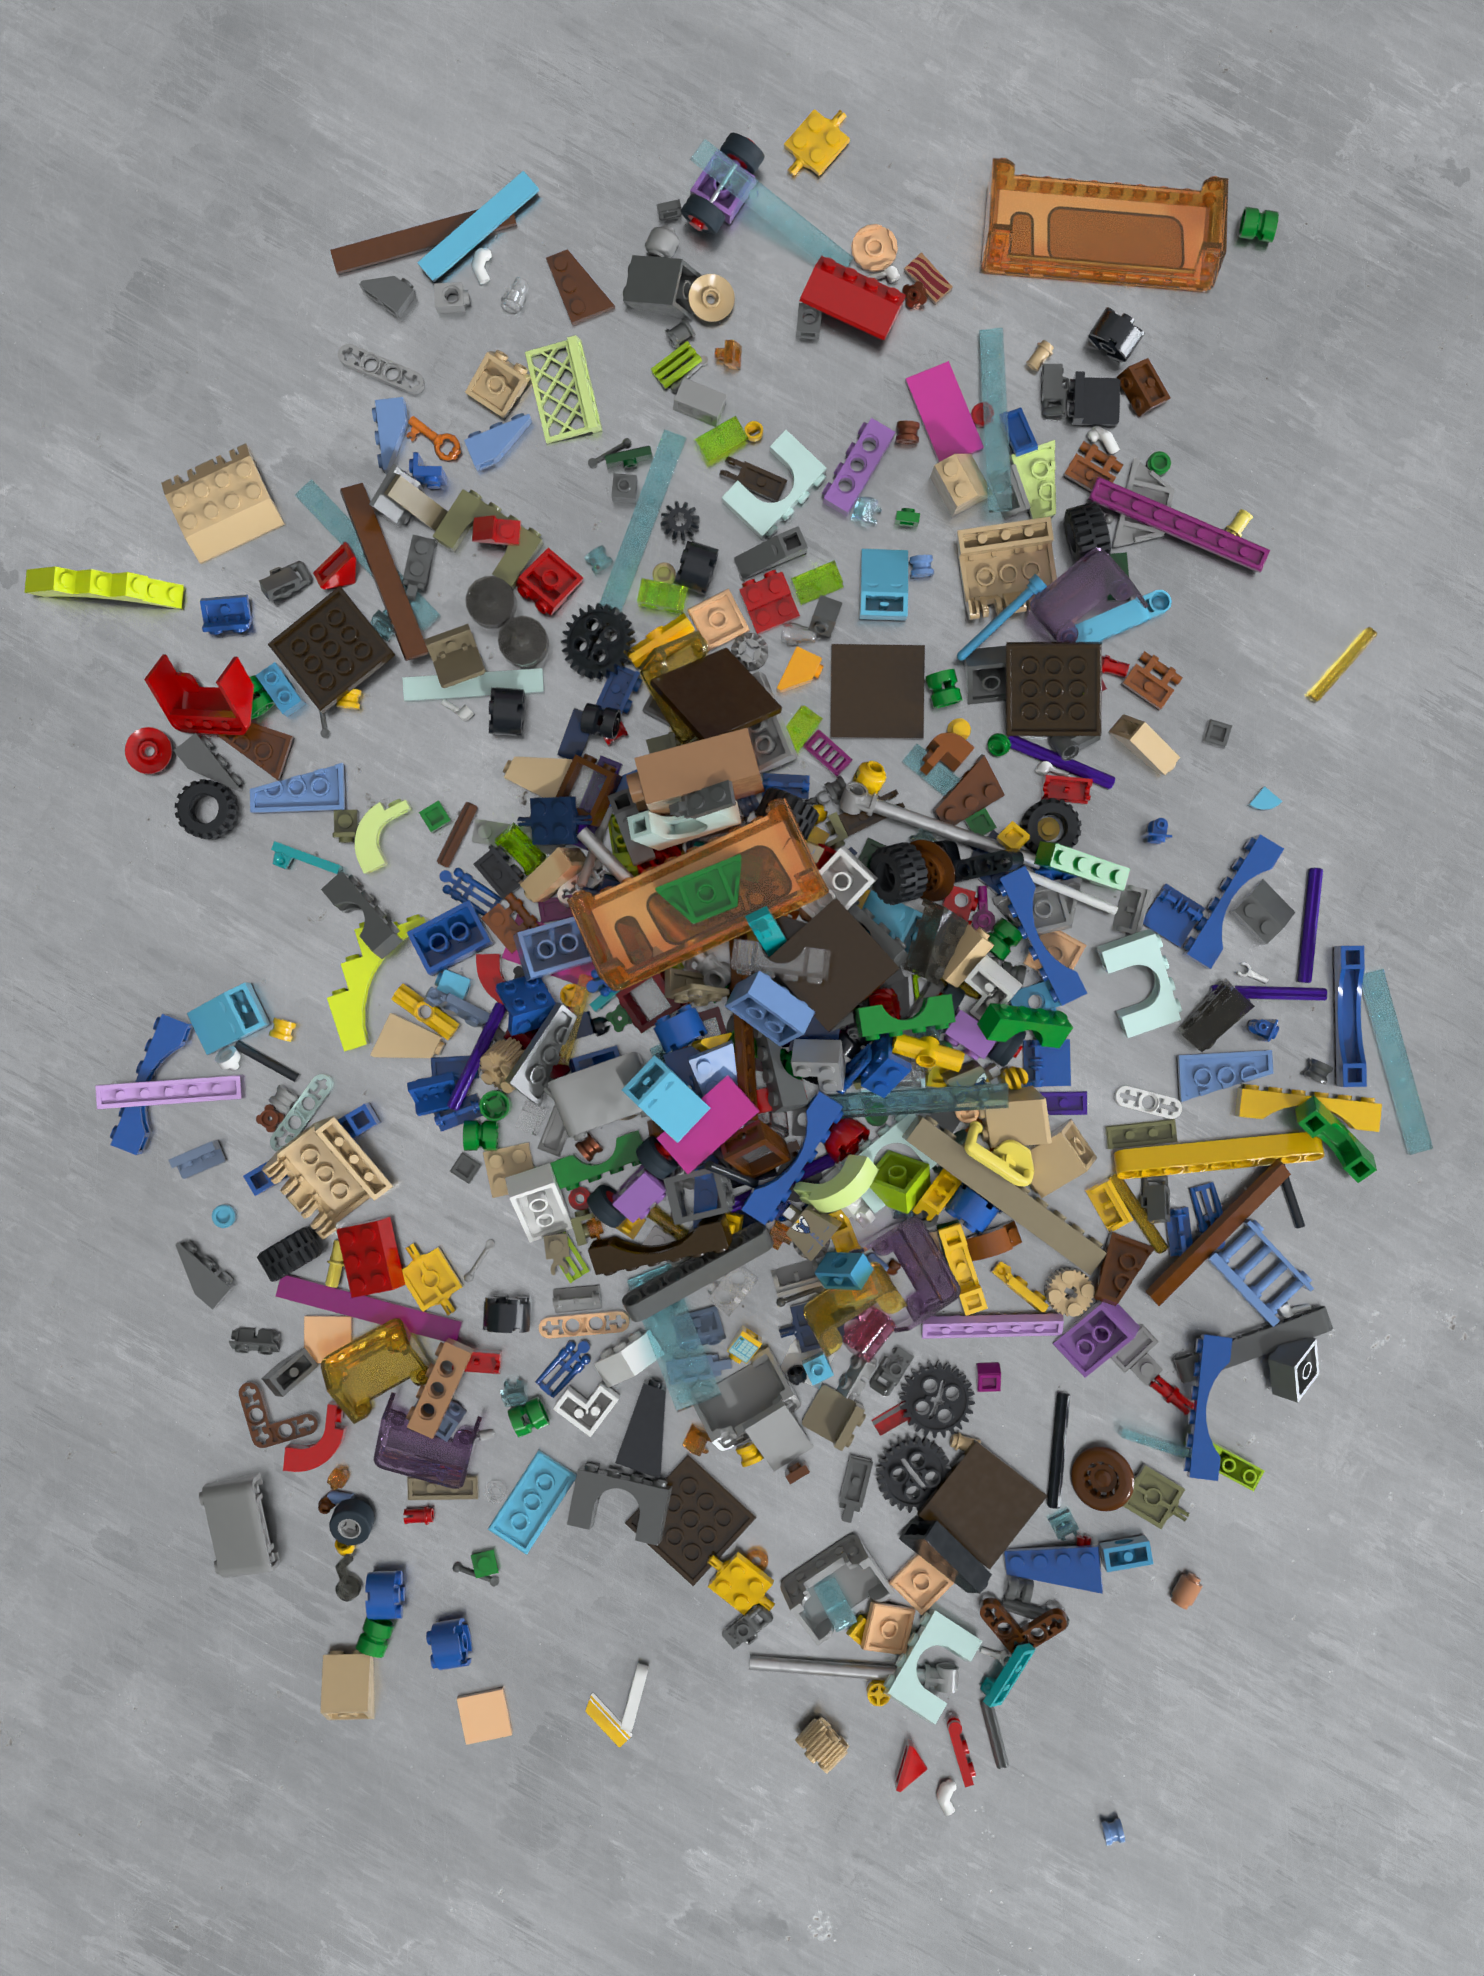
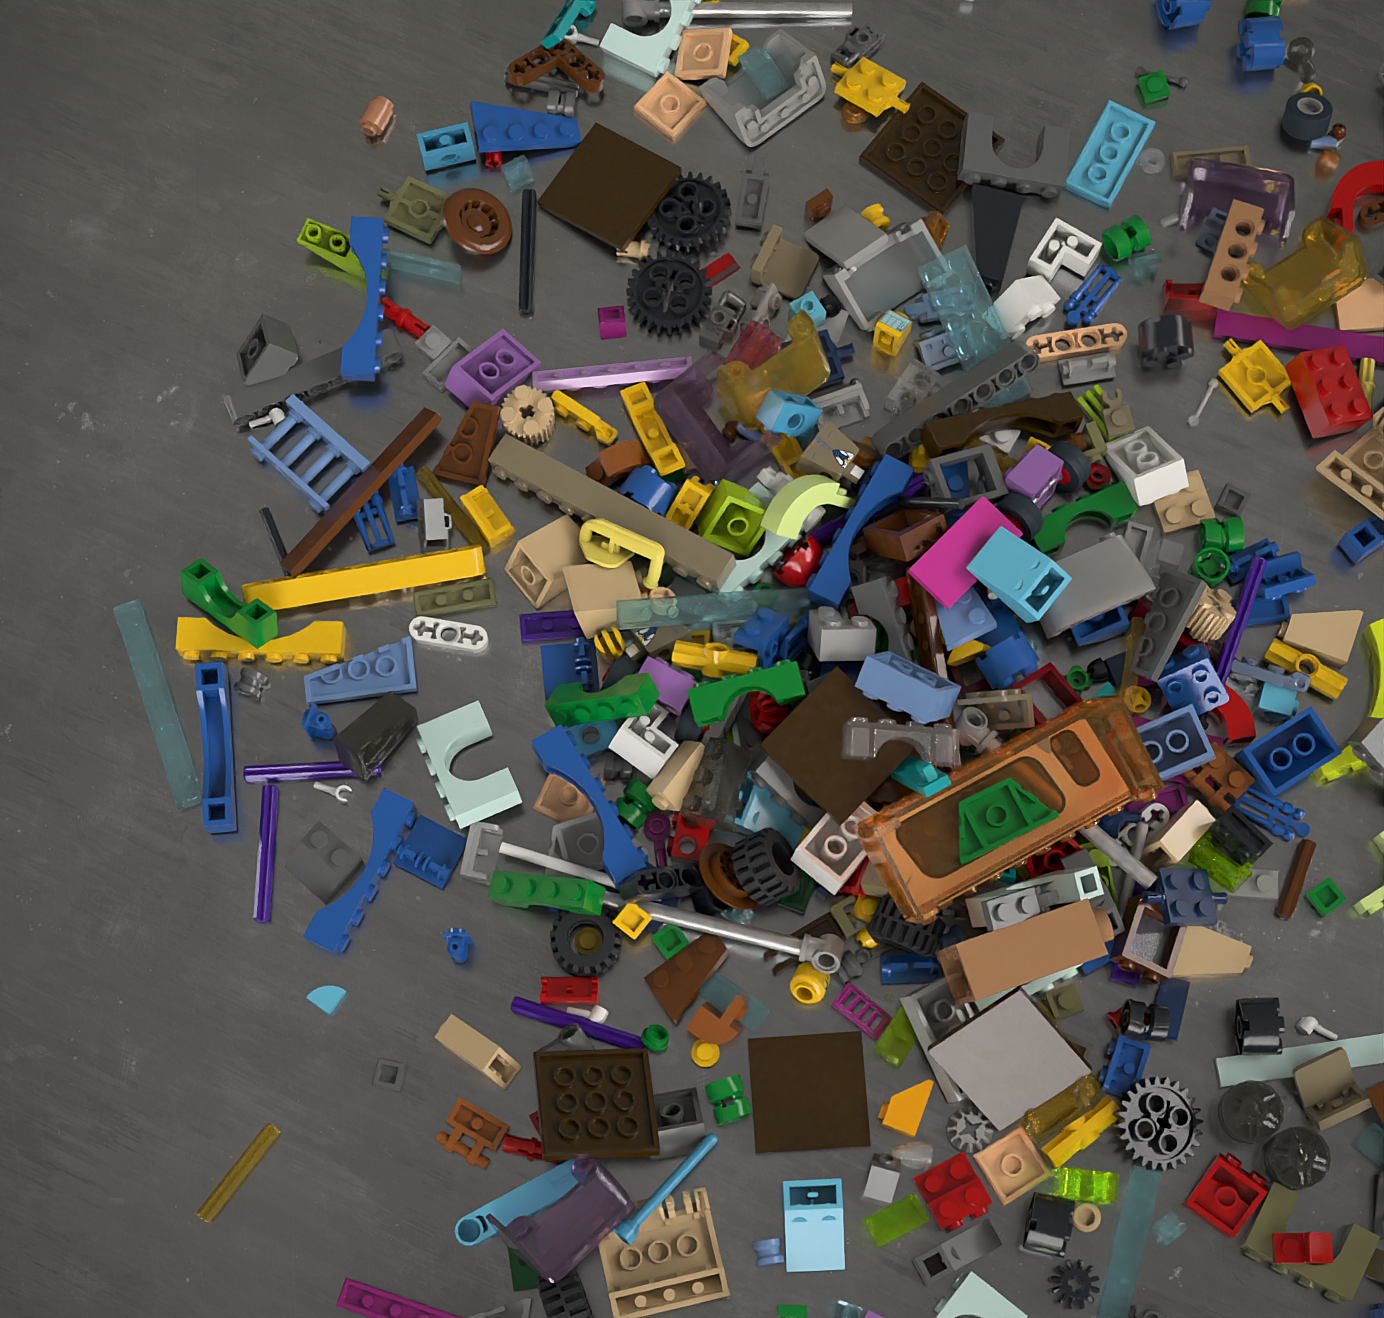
camera: 175 degrees right, 15 degrees down
red pin [403,1506,434,1525] -> none
copper wheel [575,1132,604,1162] -> none
black slope [899,1520,992,1594] -> none

